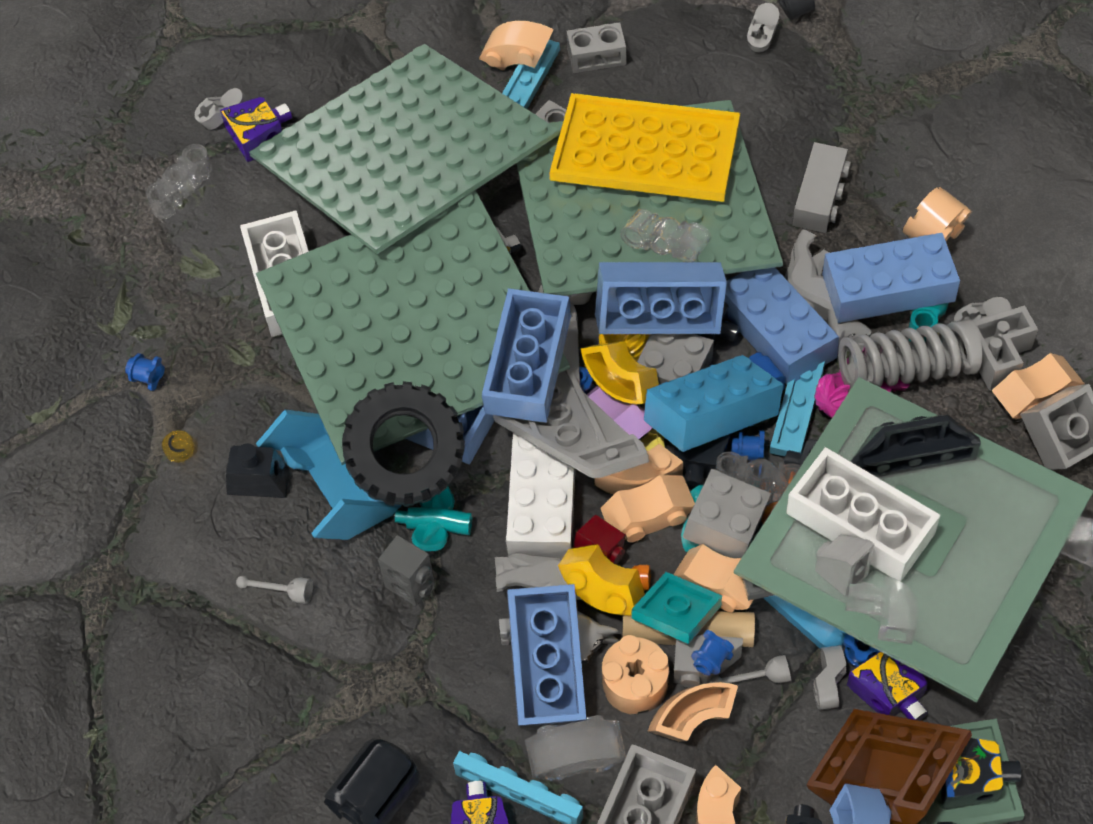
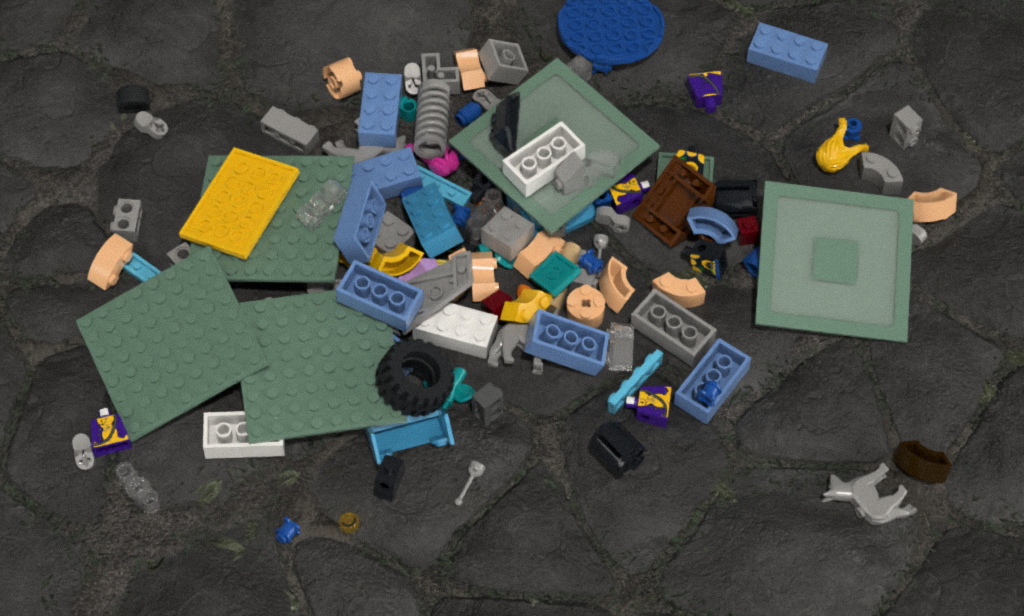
camera: 80 degrees left, 0 degrees up
none -> blue brick [454,101,482,127]
none -> light grey piece [472,89,501,112]

